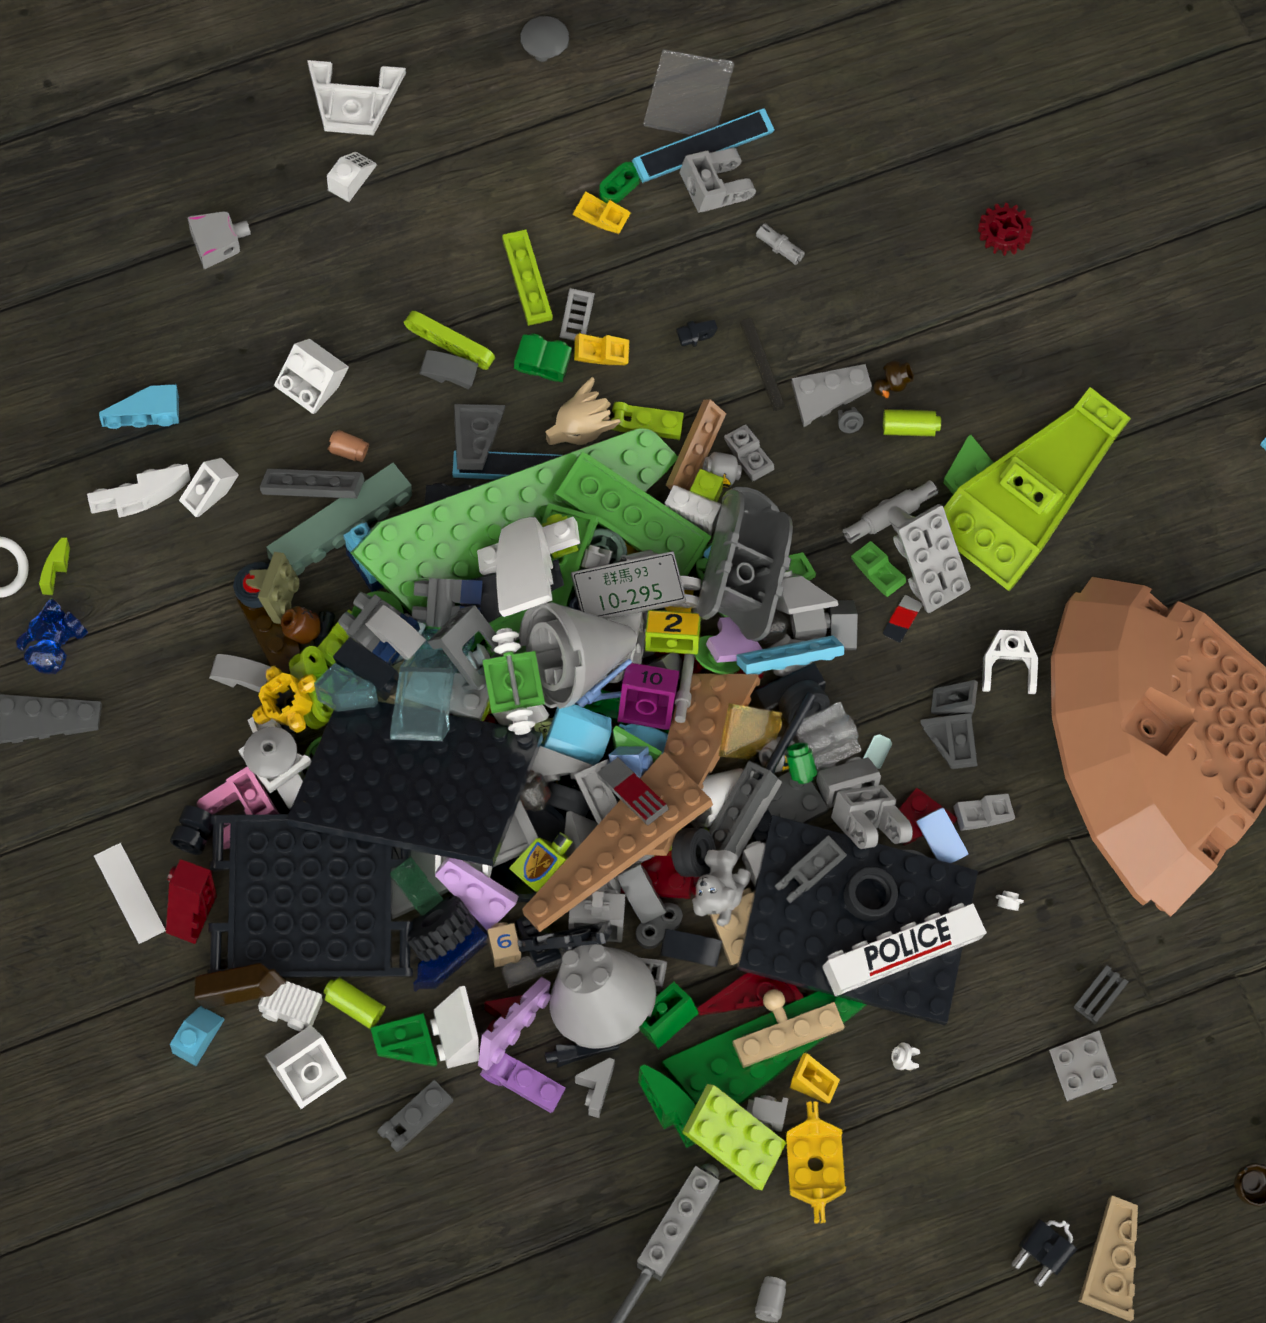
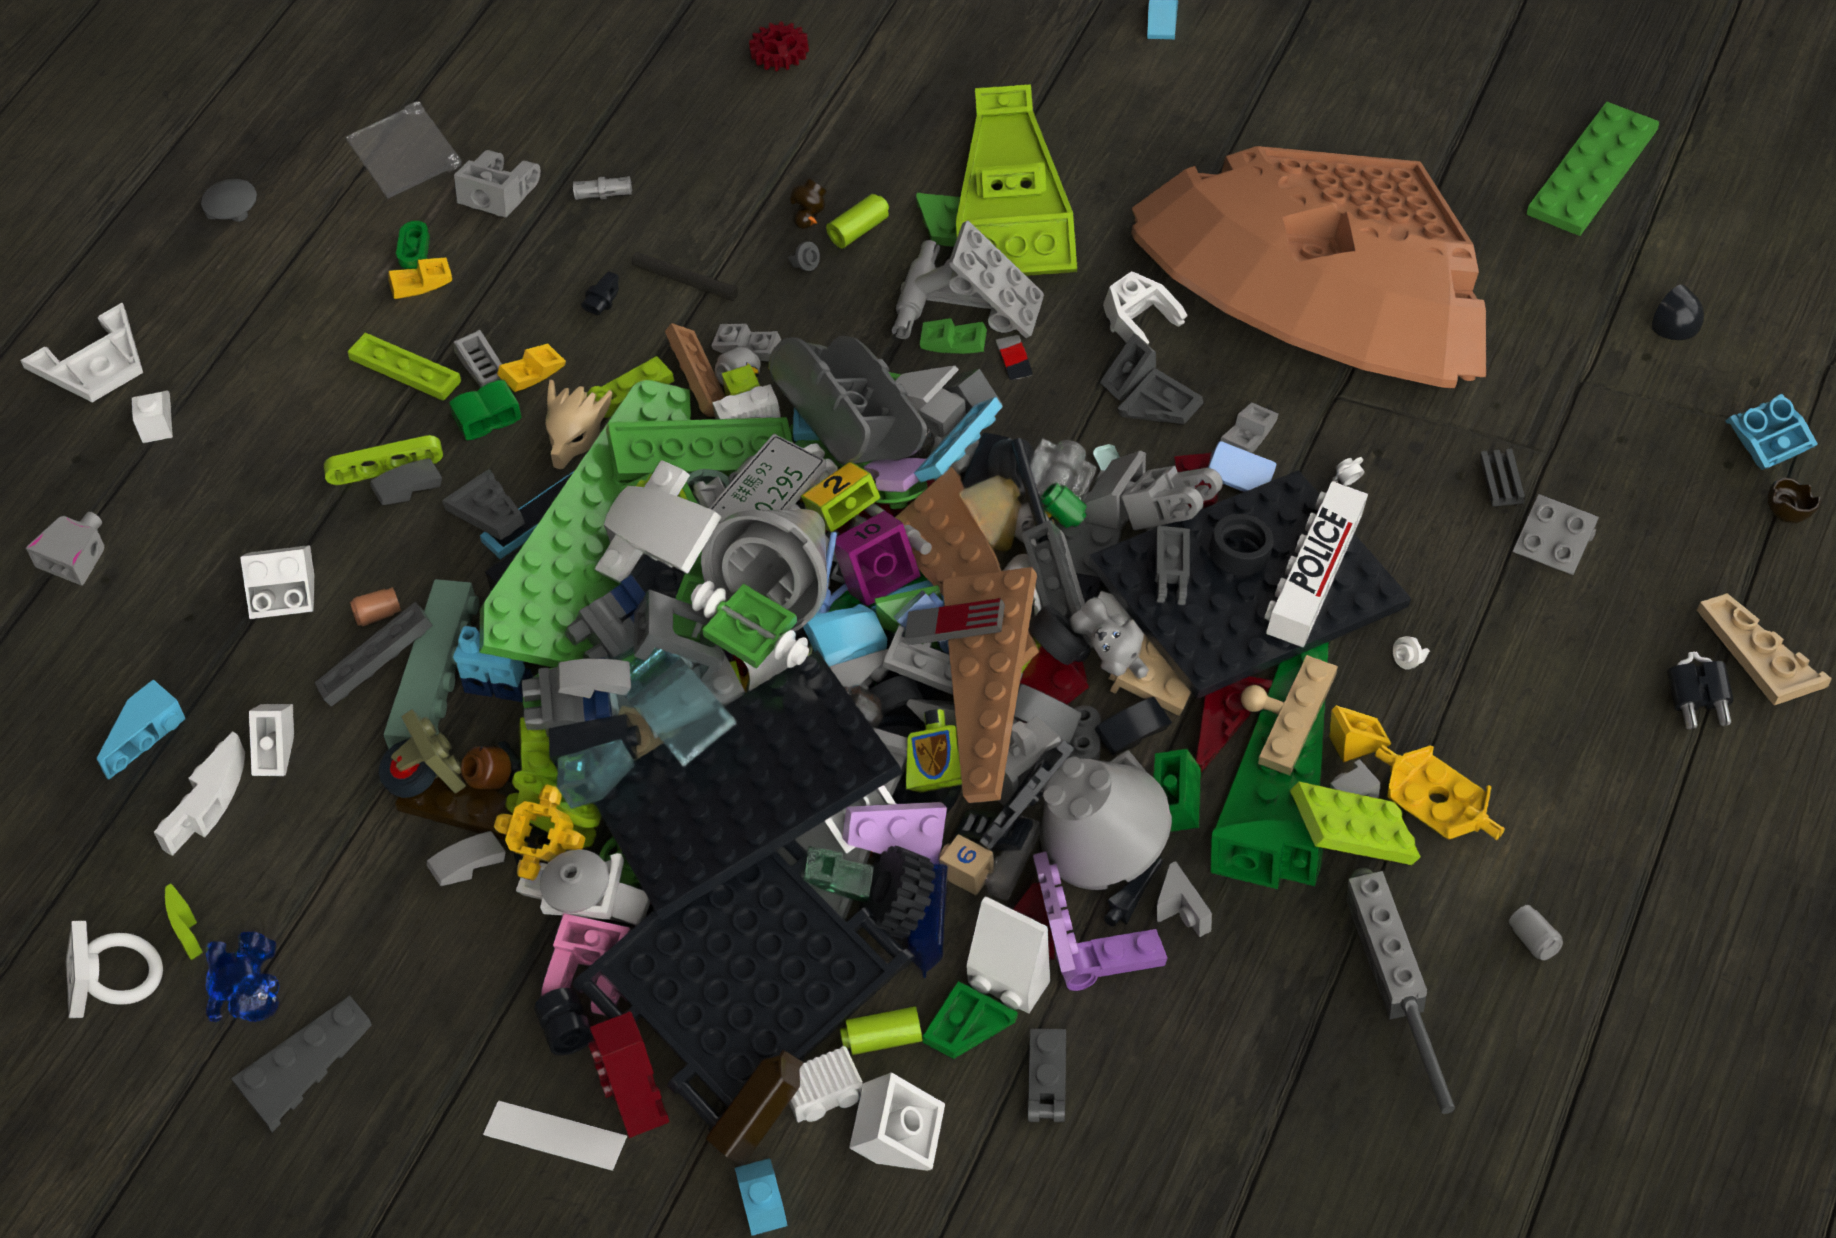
camera: 35 degrees left, 15 degrees down
black tile [632,108,774,183] -> none
light grey wing [791,364,872,427] -> none

